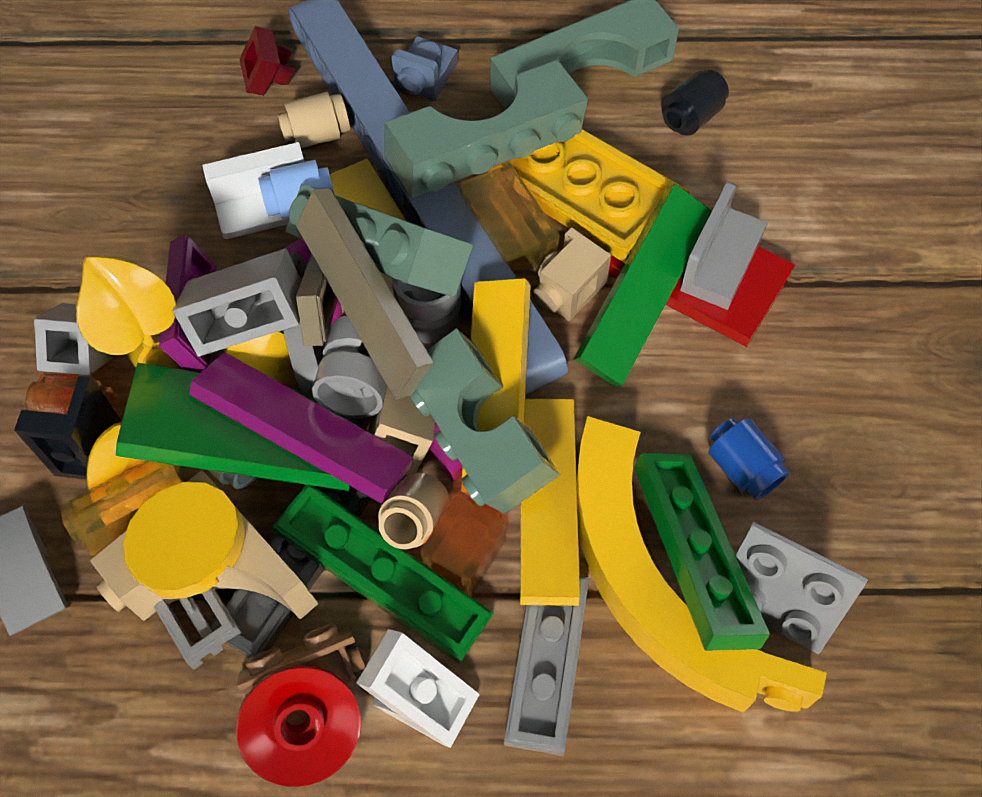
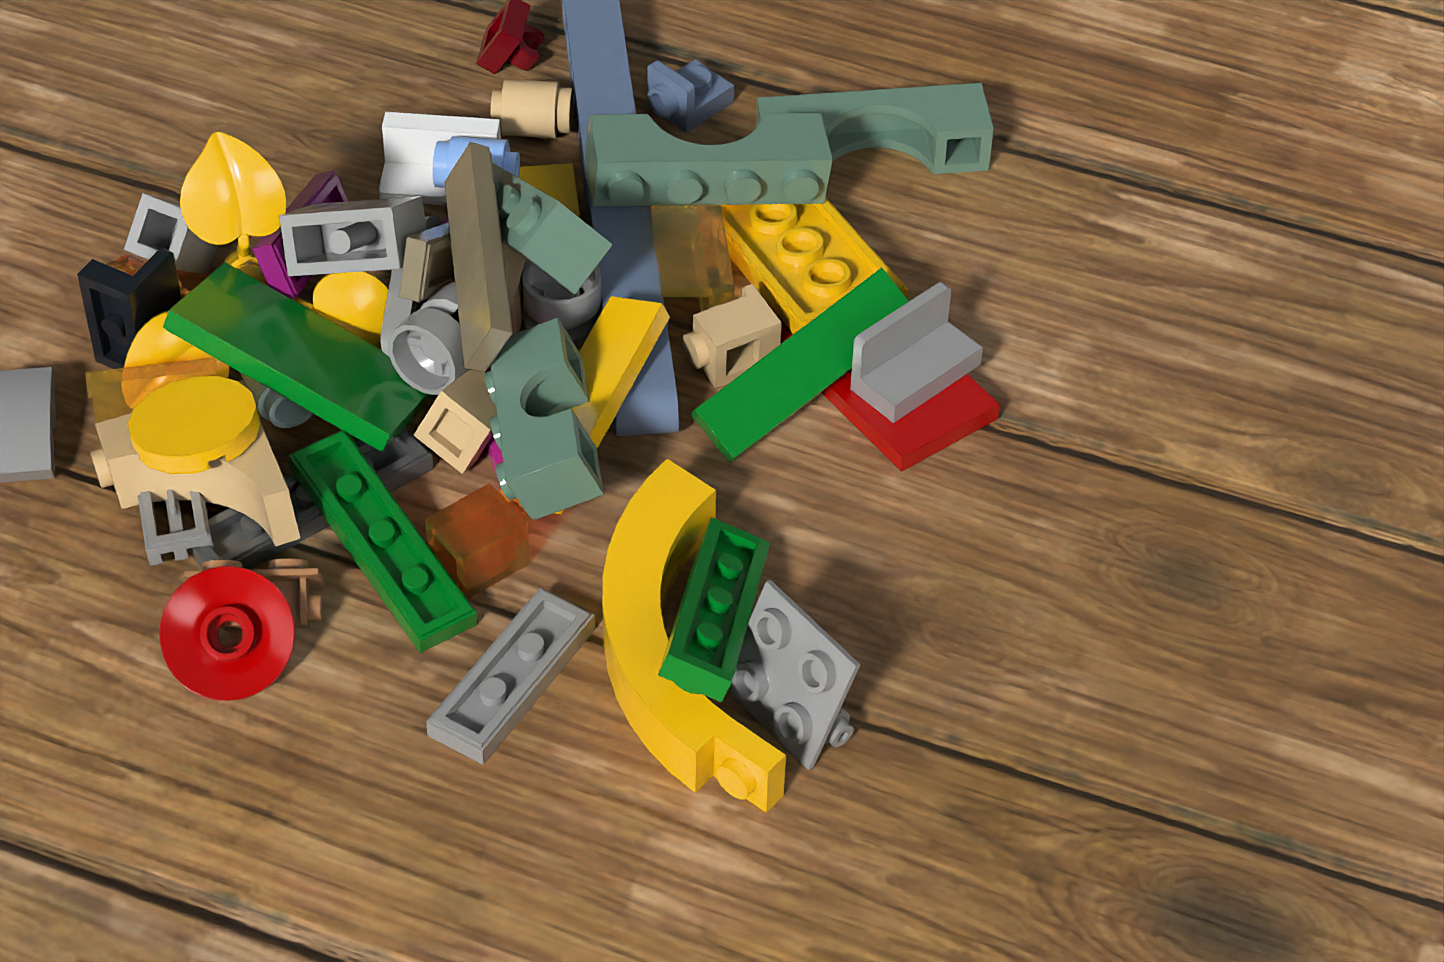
camera: 20 degrees right, 15 degrees down
magenta tile [189,352,413,504] -> none
white slope [356,629,480,748] -> none
tan brick [378,473,450,549] -> none
yellow tile [520,399,580,606] -> none
black brick [661,70,729,136] -> none
blue brick [708,417,790,501] -> none

